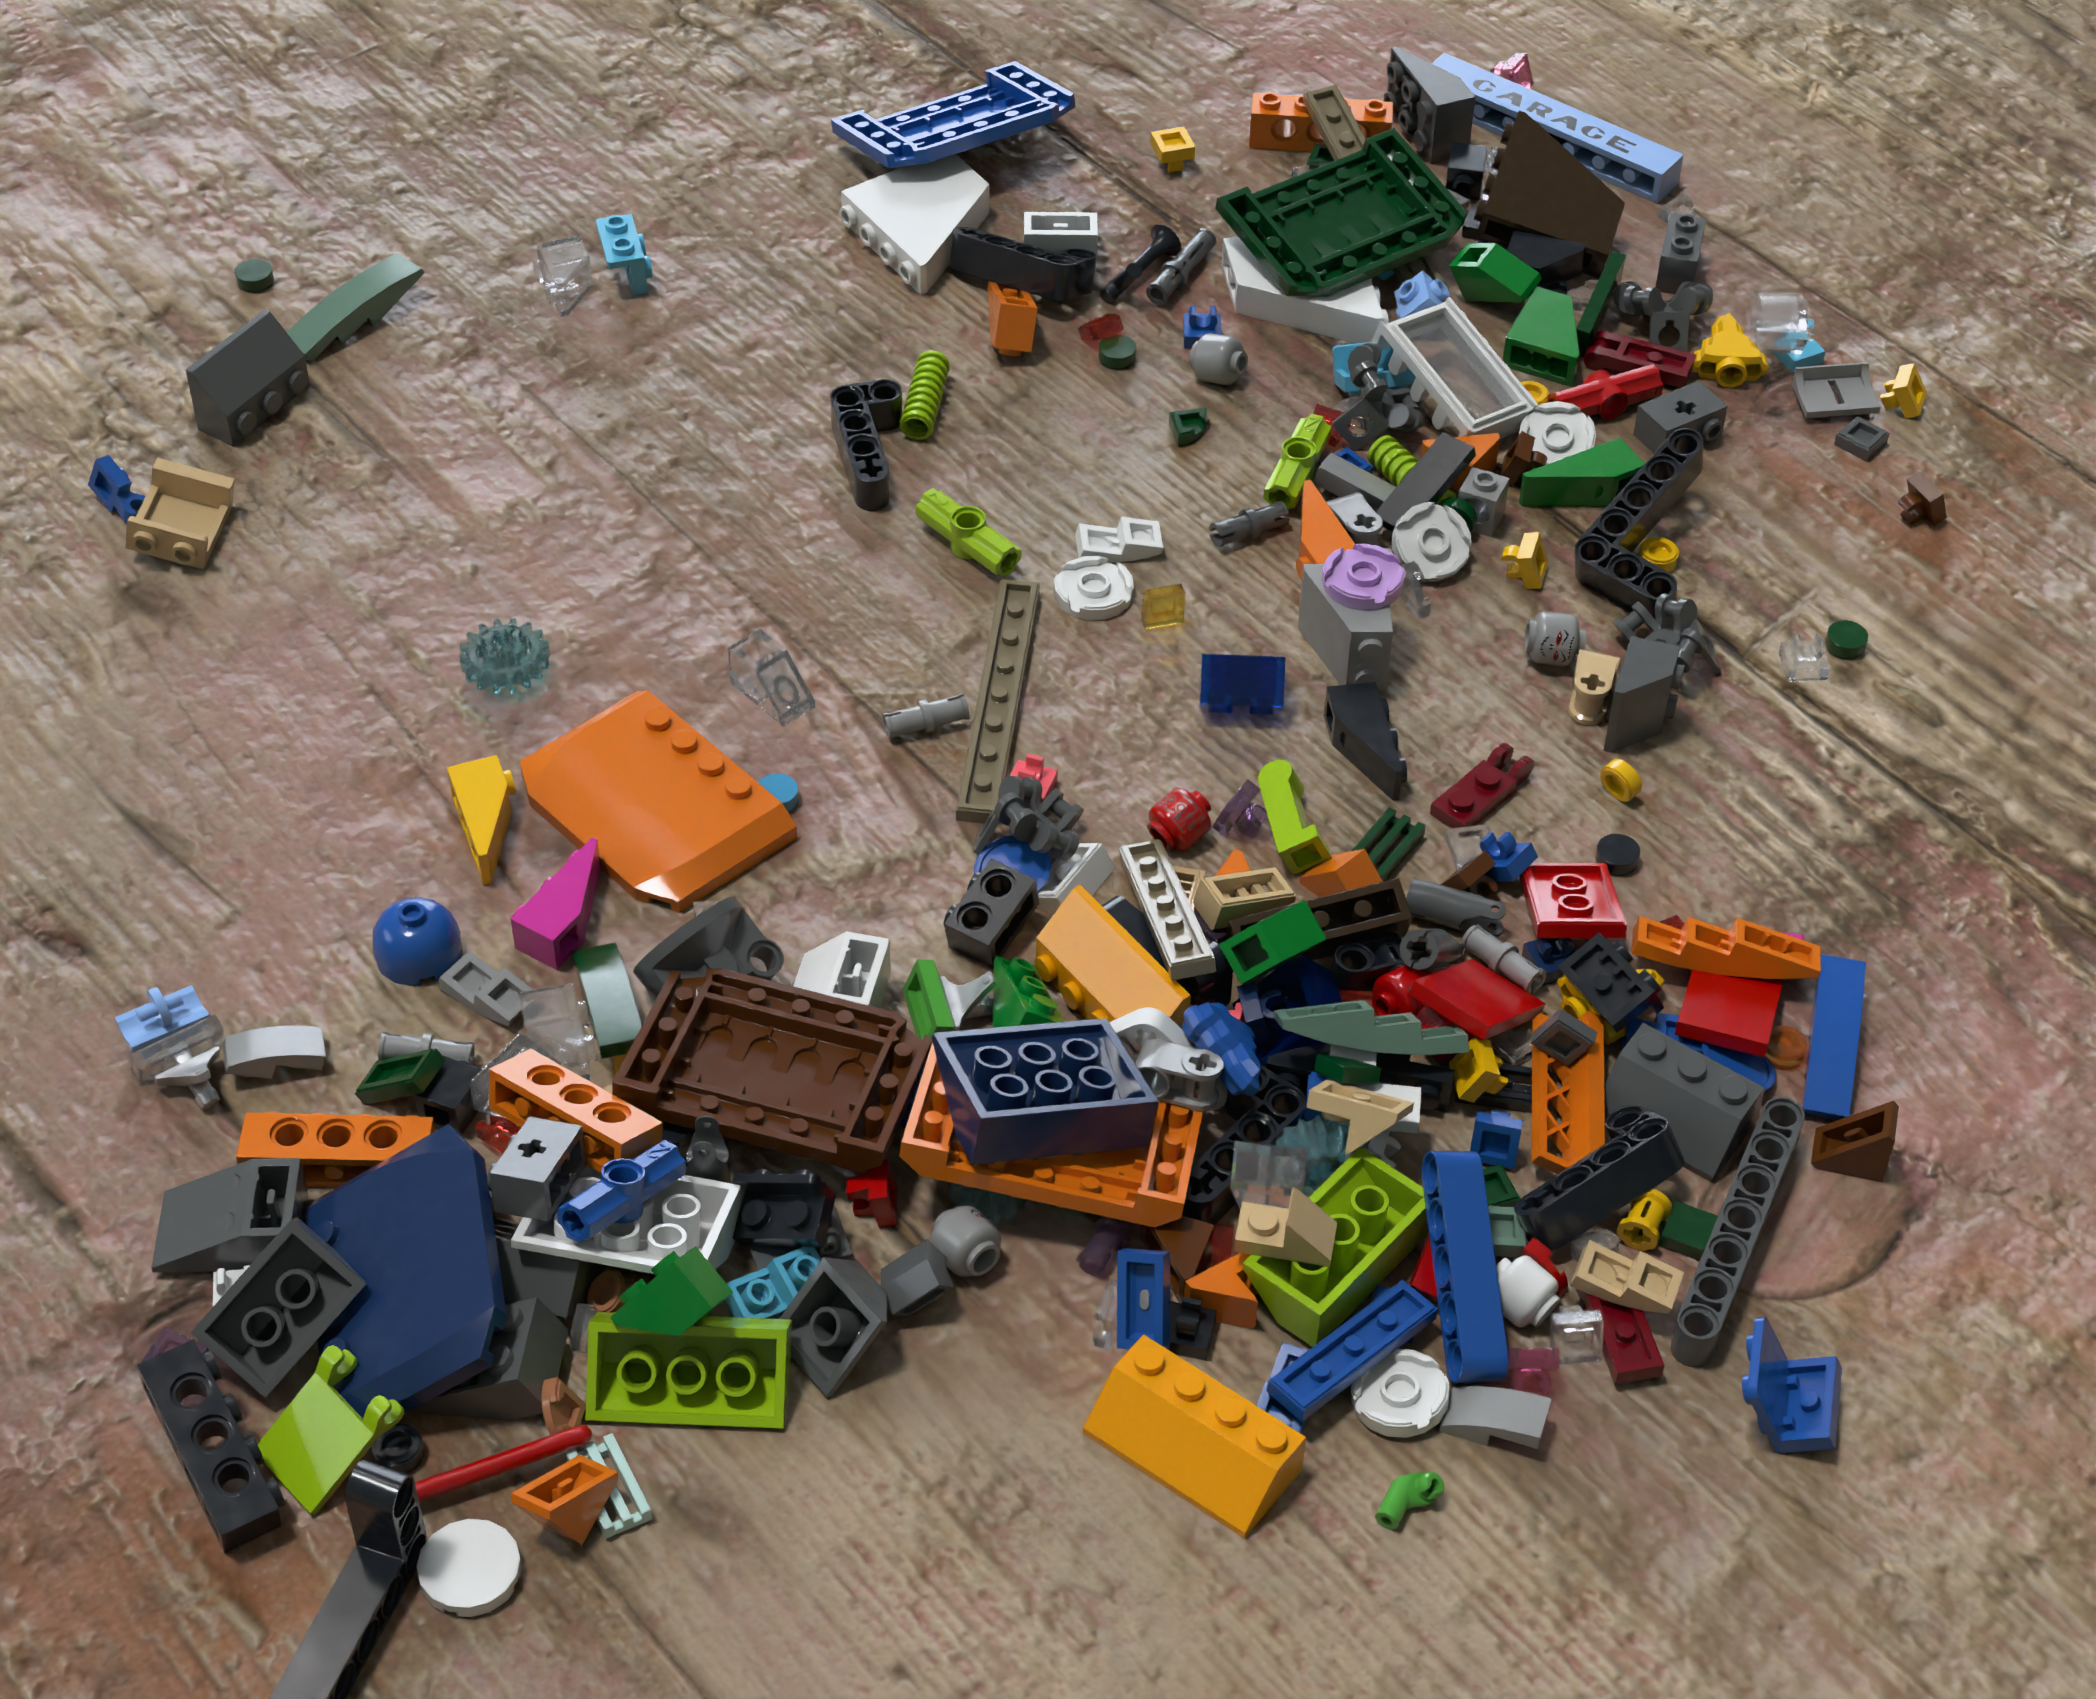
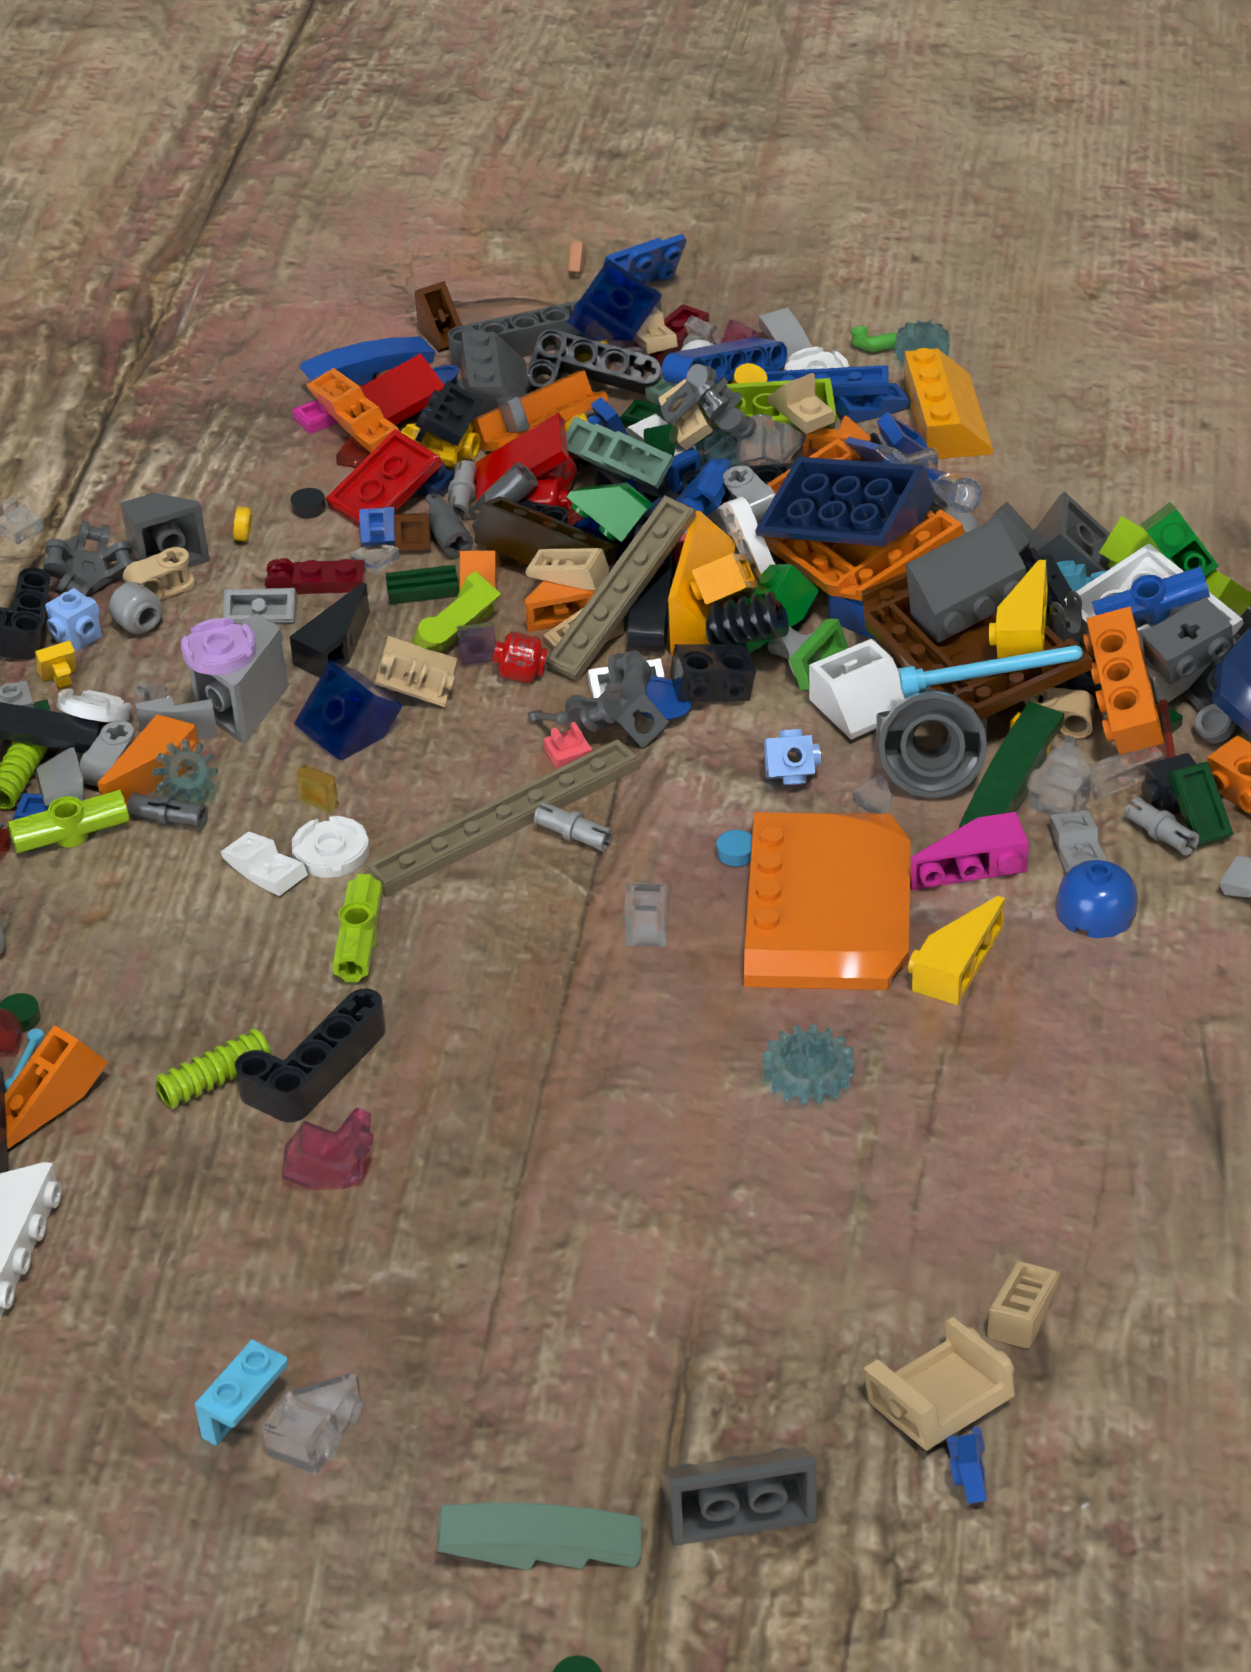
camera: 130 degrees left, 5 degrees down
dark green tile [1169,408,1207,447] -> none
none -> medium azure hinge [4,1029,44,1092]
none -> light blue brick [45,588,102,652]
none -> clear light blue gear [152,739,219,802]
none -> light grey slope [223,588,298,624]
none -> clear pink brick [281,1108,374,1190]
none -> tan hinge [374,636,458,707]
none -> dark grey hinge [527,710,569,726]
none -> clear blue slope [567,259,662,341]
none -> nougat tile [568,241,588,273]
none -> dark grey piece [660,364,756,440]
none -> light orange slope [690,553,758,605]
none -> black piece [706,591,789,644]
none -> yellow tile [732,363,767,384]
none -> light blue brick [763,729,821,785]
none -> clear door [845,437,982,513]
none -> clear light blue gear [895,320,950,366]
none -> medium azure piece [899,645,1083,698]
none -> dark grey slope [906,517,1026,643]
none -> tan slope [987,1261,1061,1349]
none -> yellow slope [989,560,1048,659]

